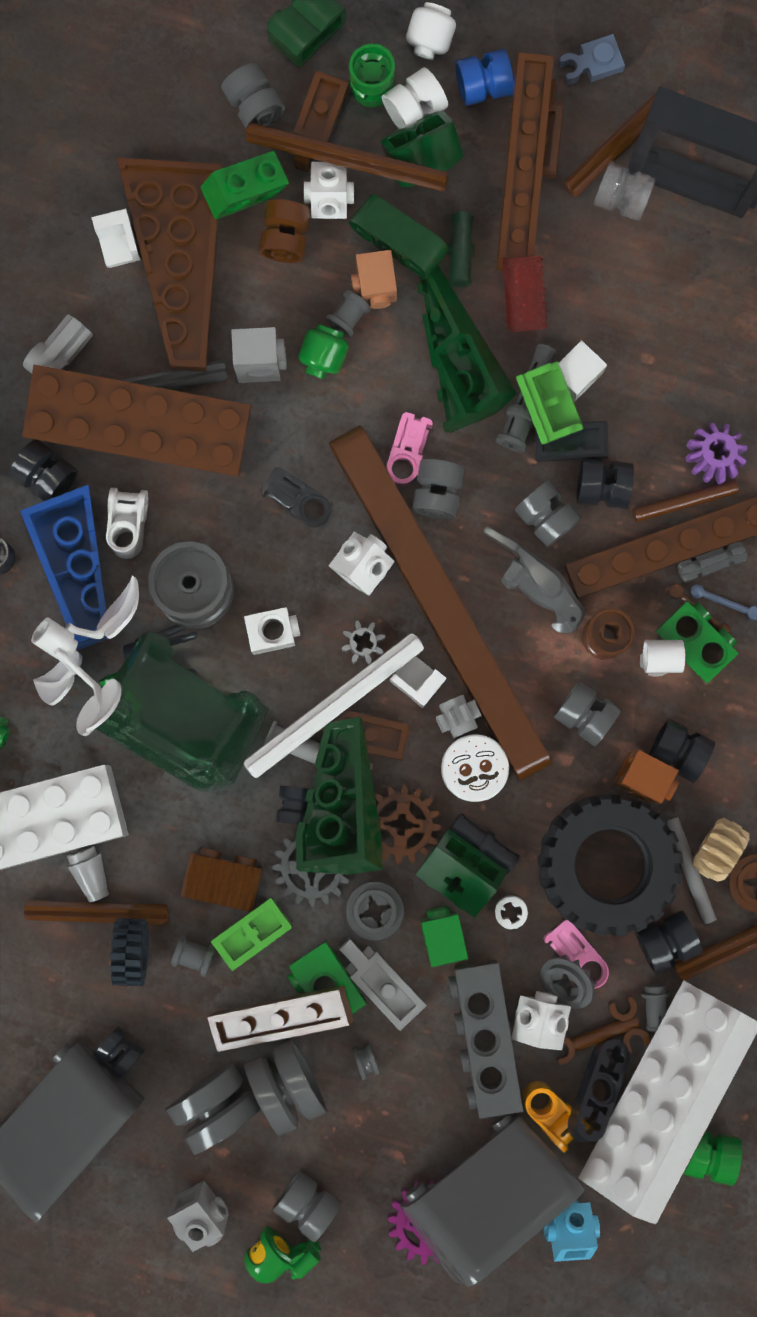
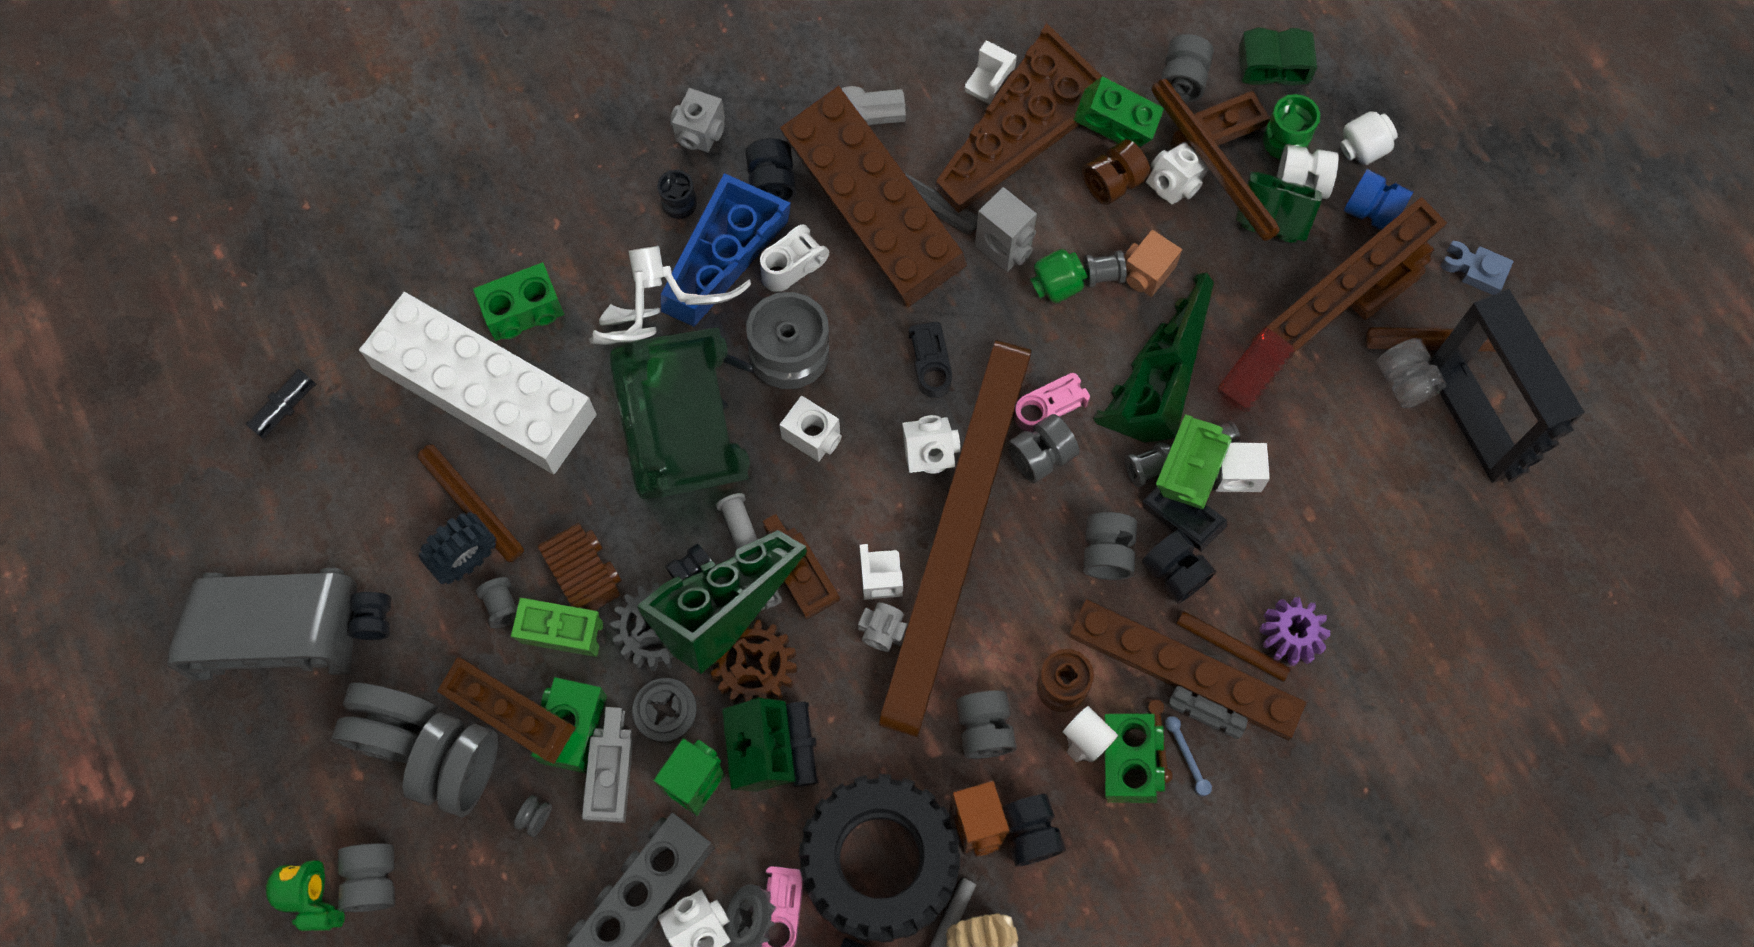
camera: 50 degrees right, 15 degrees down
light grey cone [67,845,109,902] -> none
light grey brick [167,1181,229,1252] -> none
white axle [244,633,424,778] -> none
light grey gear [342,621,385,665] -> none
dark green beam [348,194,449,279] -> none
white head [441,734,509,802] -> none
clear green pin [447,212,475,288] -> none
dark grey animal [484,527,585,634] -> none
white bush [495,895,528,929] -> none

